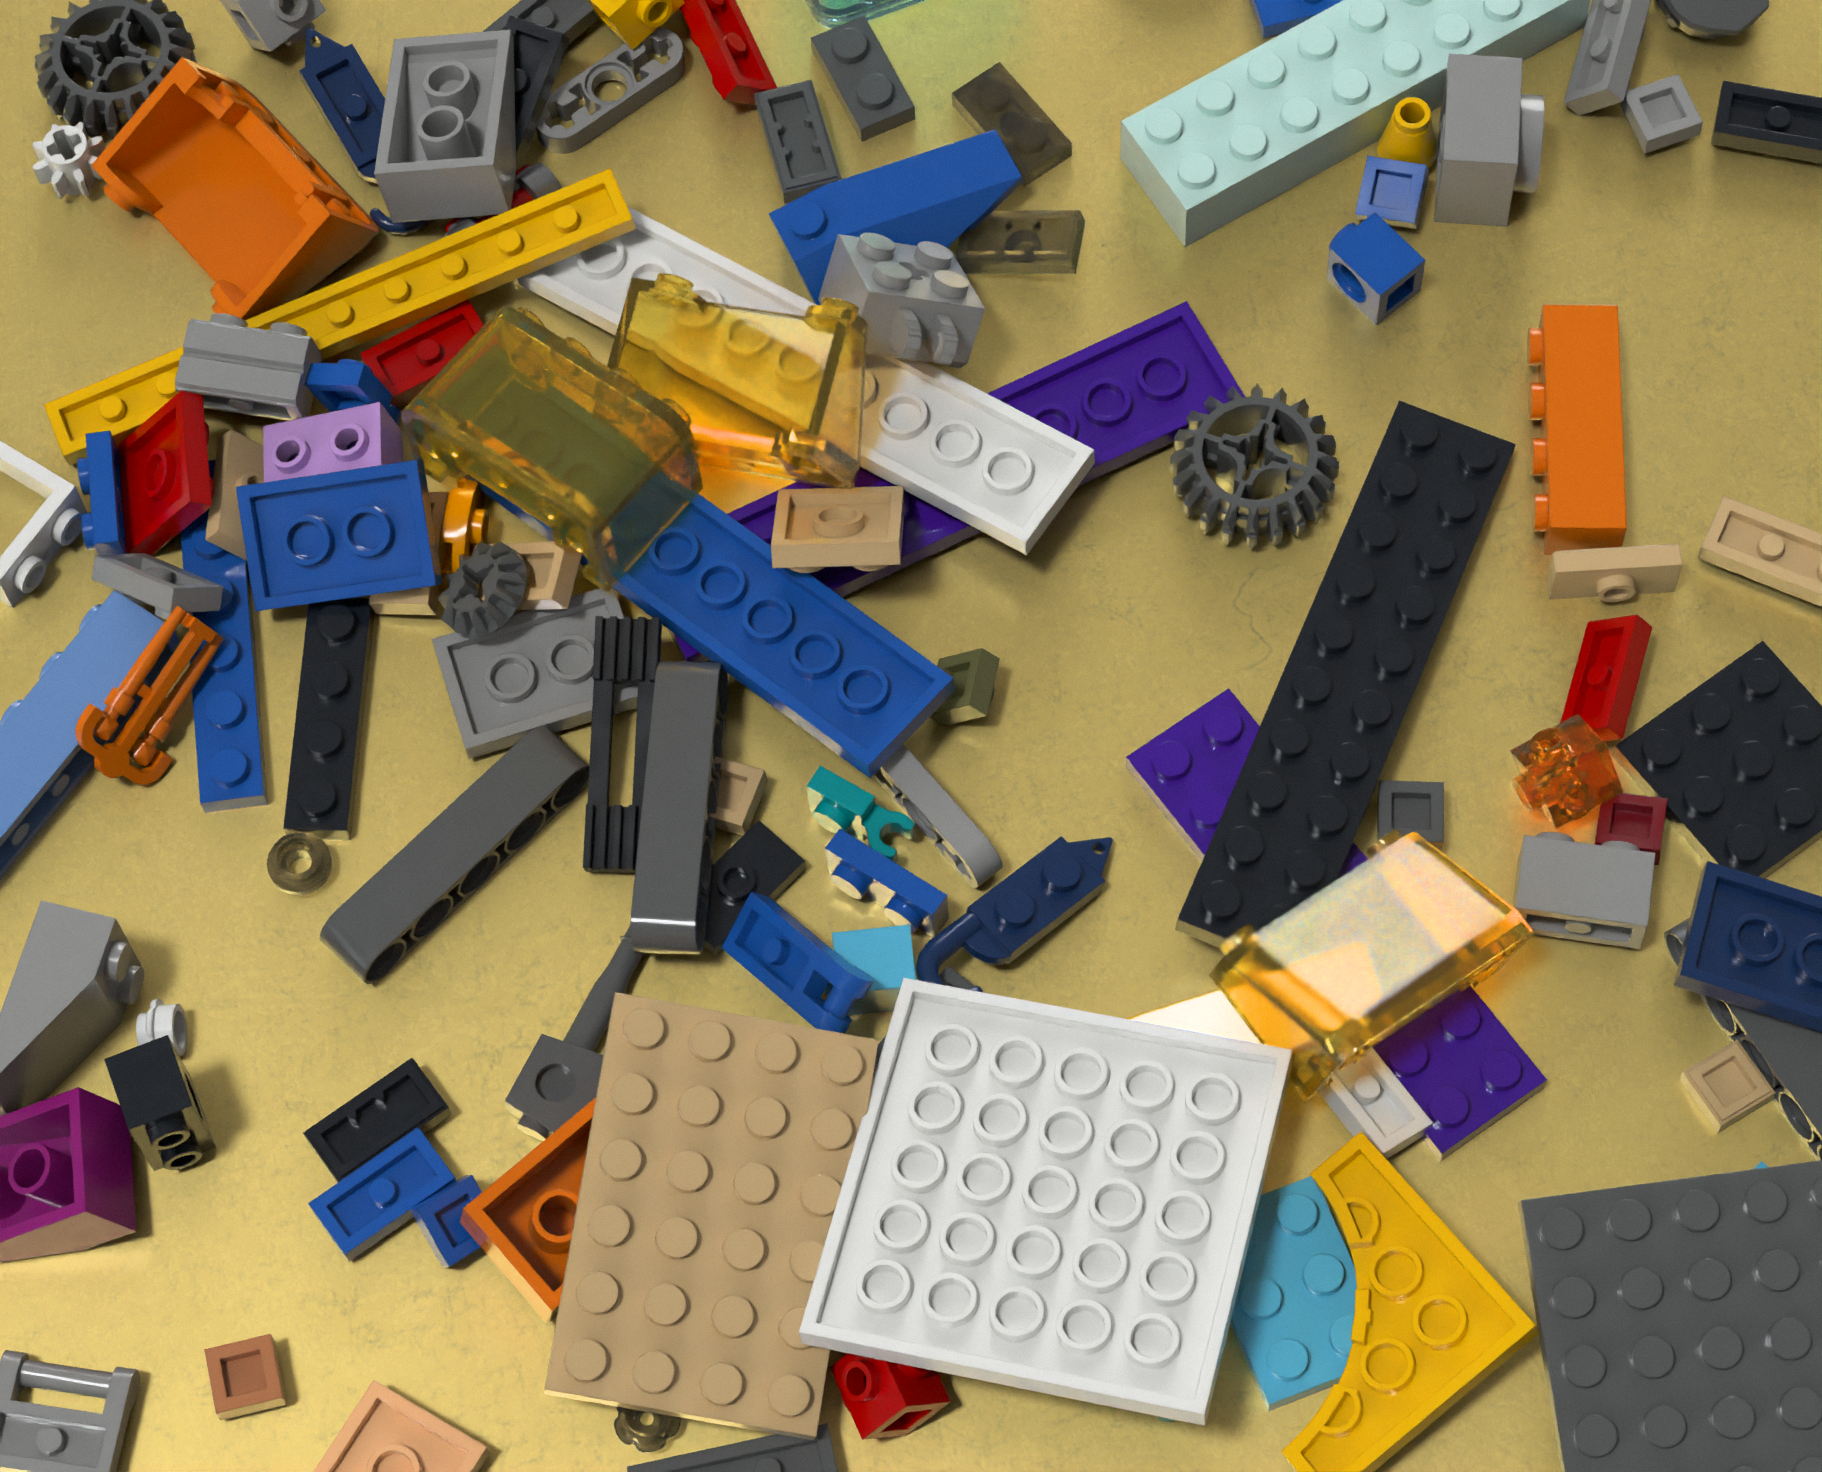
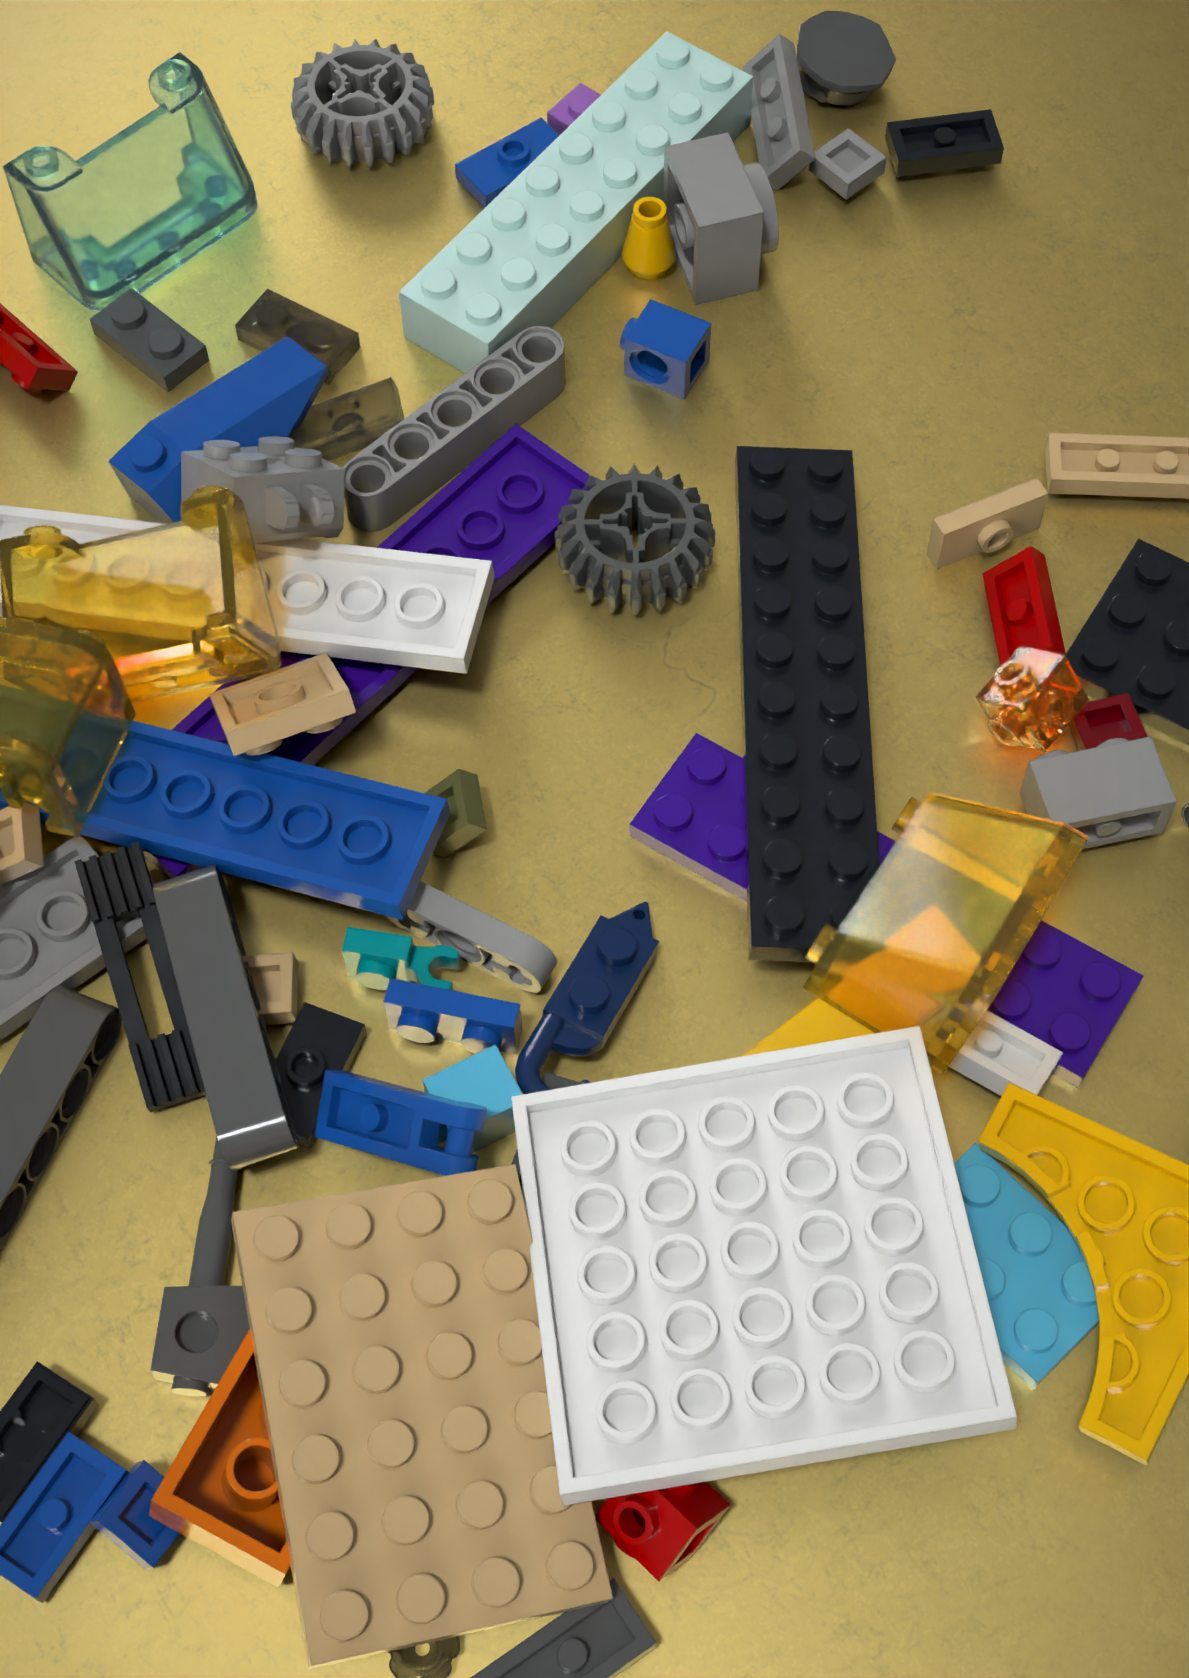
camera: 25 degrees left, 5 degrees down
dark grey plate [754,80,842,204] -> none
plate [1355,156,1430,229] -> none
dark grey plate [1377,780,1444,852] -> none
orange brick [1527,304,1627,555] -> none
none -> light grey beam [343,326,566,532]

